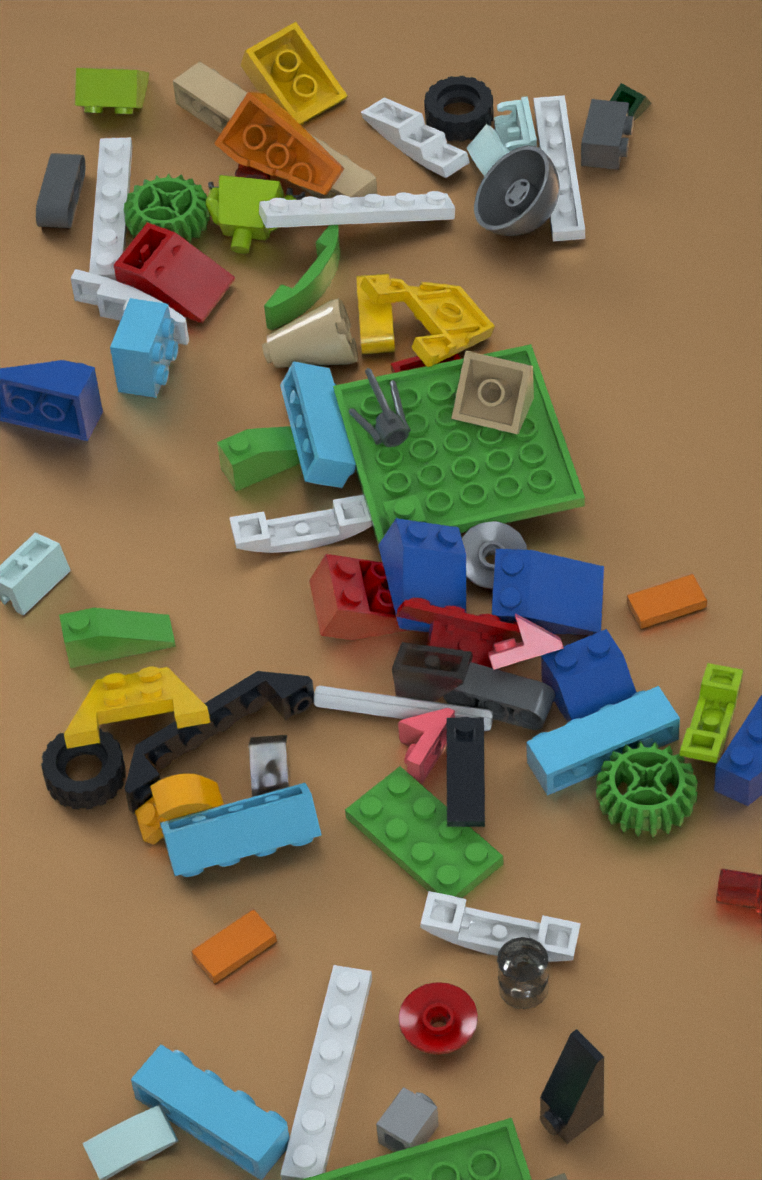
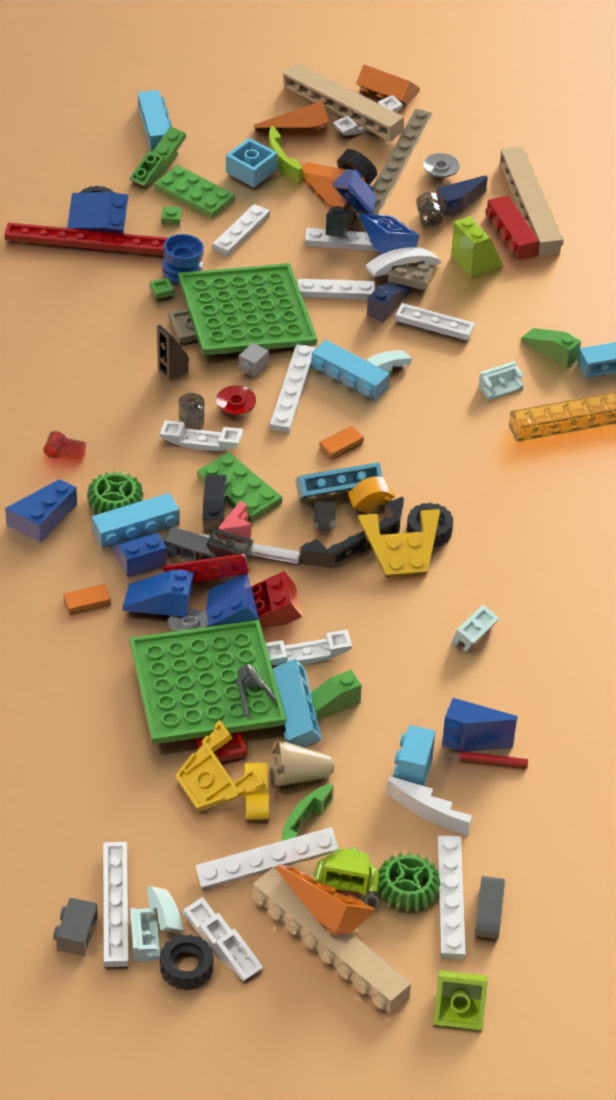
camera: 175 degrees right, 5 degrees down
bright green slope [59,608,176,668] -> none
red slope [113,222,235,323] -> none
yellow slope [240,21,348,125] -> none
bright green plate [383,494,427,528] -> none
tan slope [451,351,534,434] -> none
dark grey piece [474,146,560,236] -> none
coral slope [488,614,564,670] -> none
dark green slope [610,83,652,121] -> none
lime slope [679,663,744,763] -> none

